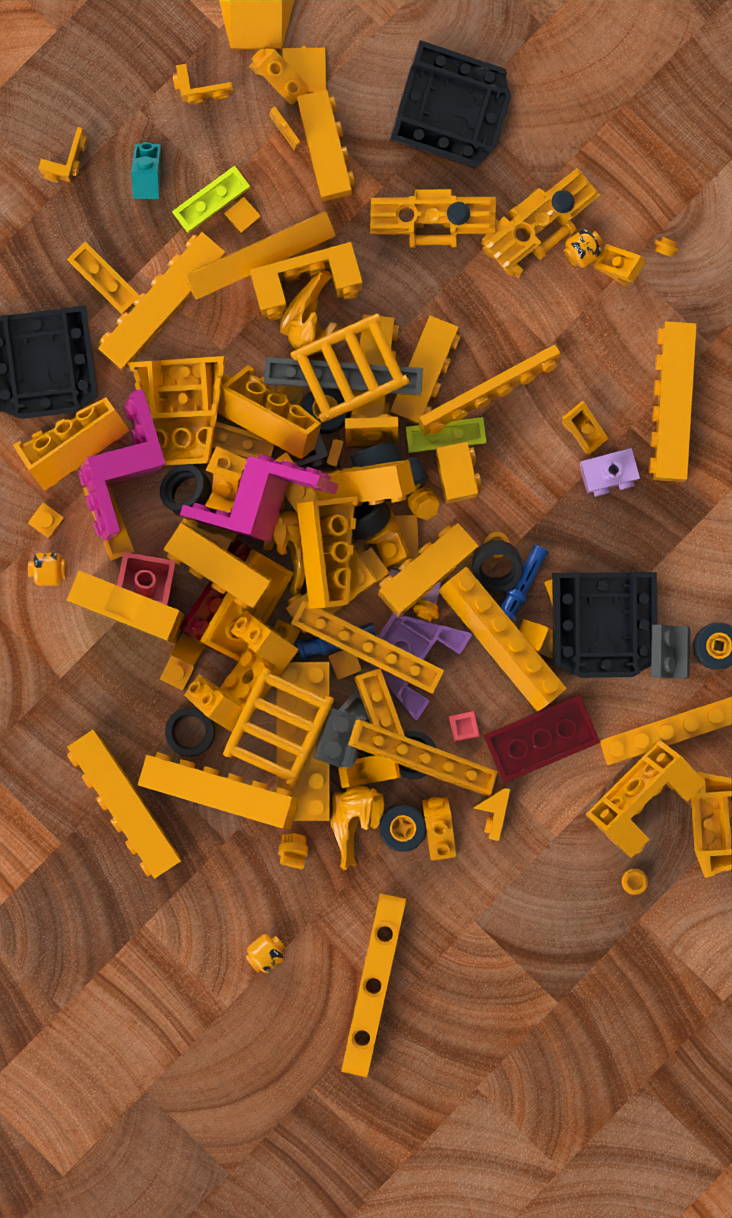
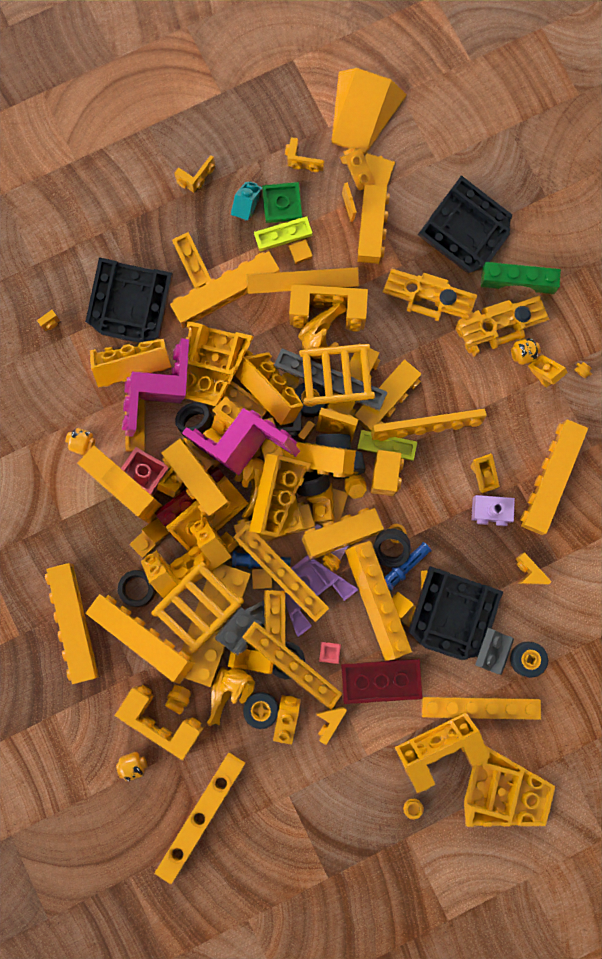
camera: 20 degrees right, 5 degrees down
light orange plate [28,503,65,539] -> none
none -> light orange plate [114,685,204,760]
none -> light orange slope [157,467,185,498]
none -> green plate [262,182,302,223]
none -> green arch [480,262,561,294]
none -> light orange slope [516,553,552,585]

